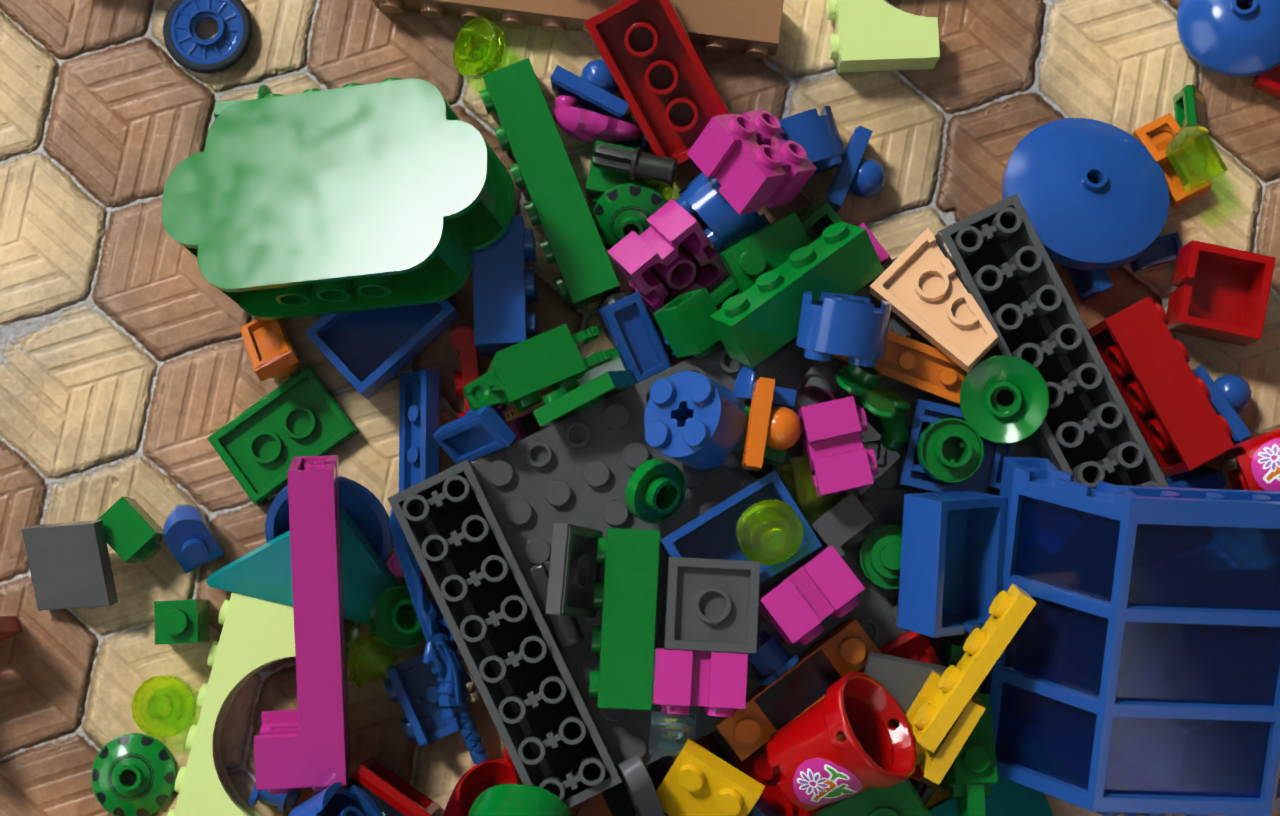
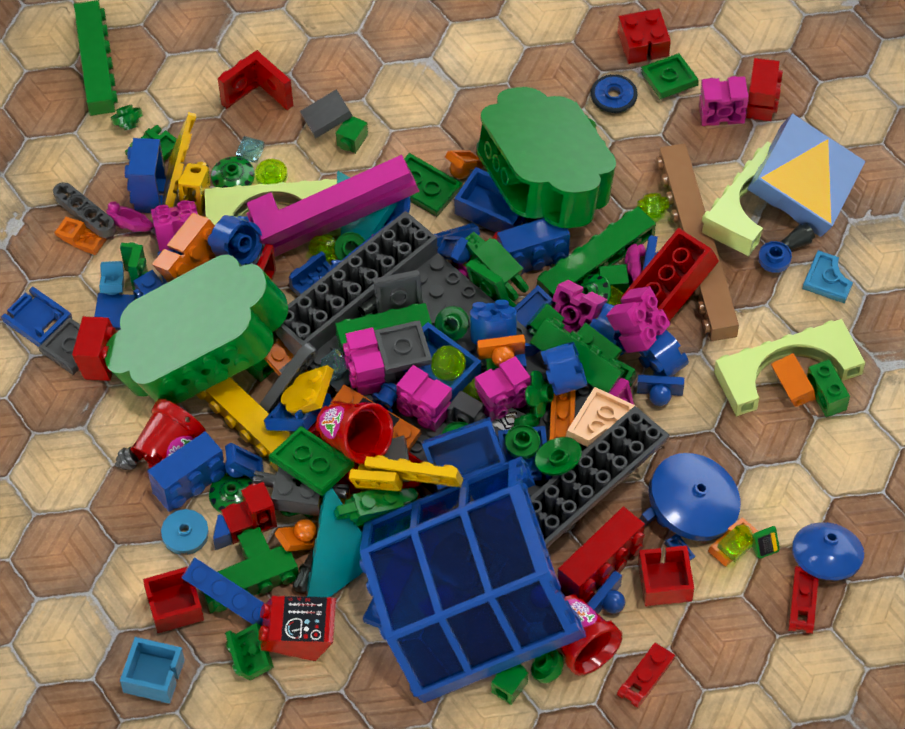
camera: 75 degrees right, 25 degrees down
green brick [154,599,210,645] -> none
blue plate [163,504,224,573] -> none
pearl dark grey axle [593,144,678,185] -> none
none -> clear light blue plate [236,136,265,163]

